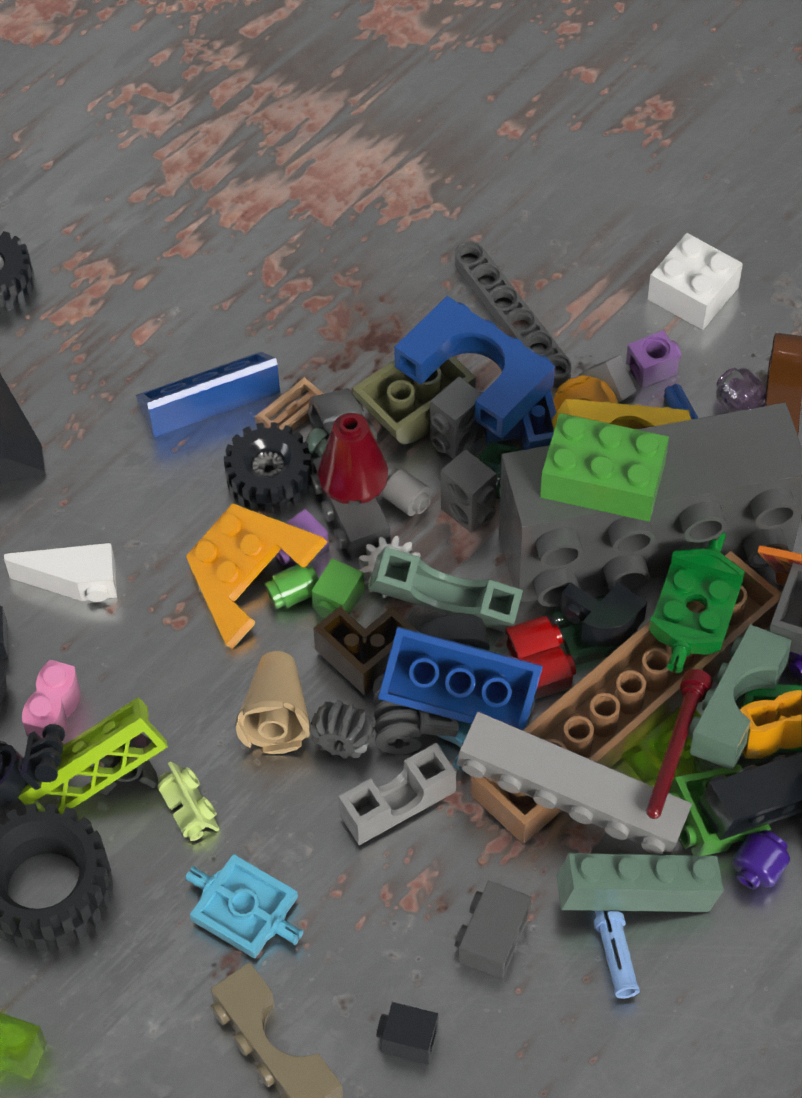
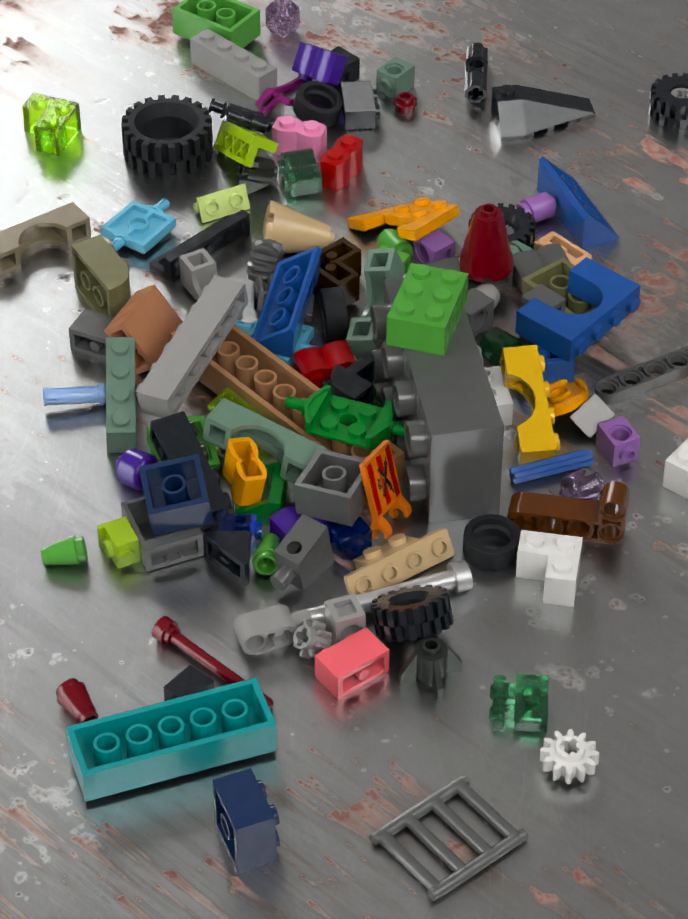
camera: 90 degrees right, 15 degrees down
white slope [4,543,117,602] -> none
black brick [376,1002,438,1064] -> none
dark red piece [646,669,713,819] -> none
none -> olive brick [71,234,131,317]
none -> nougat brick [104,284,183,374]
none -> black fence [149,210,250,283]
none -> clear green brick [277,148,323,197]
none -> red brick [320,134,363,191]
none -> medium lavender brick [515,192,557,223]

